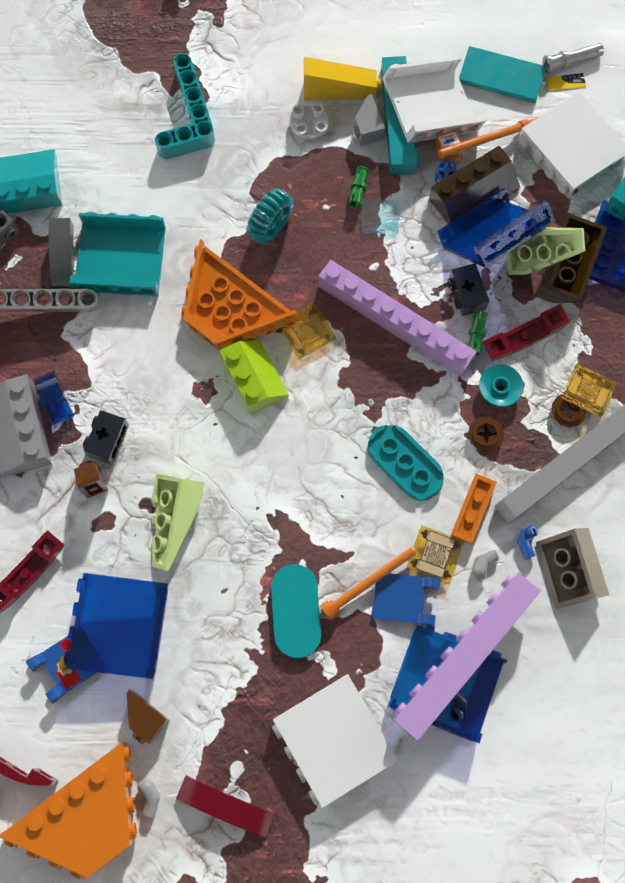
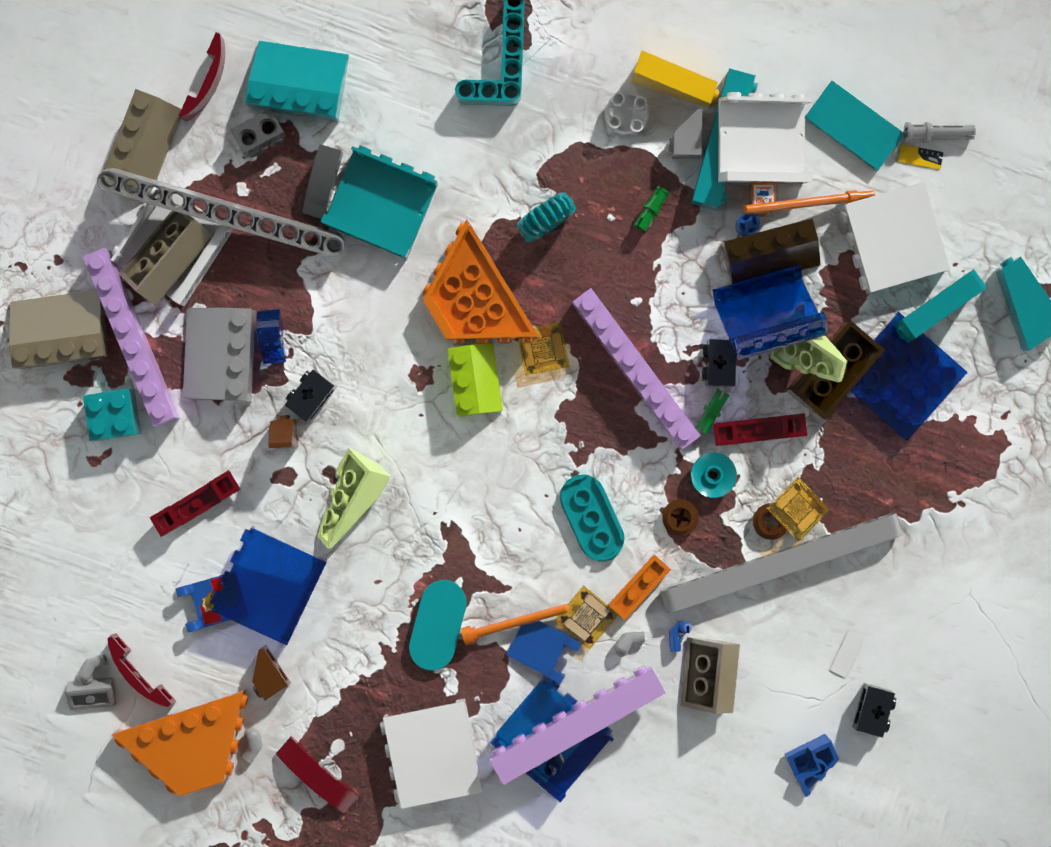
camera: 25 degrees right, 15 degrees up
clear light blue piece [359,200,400,233] -> none

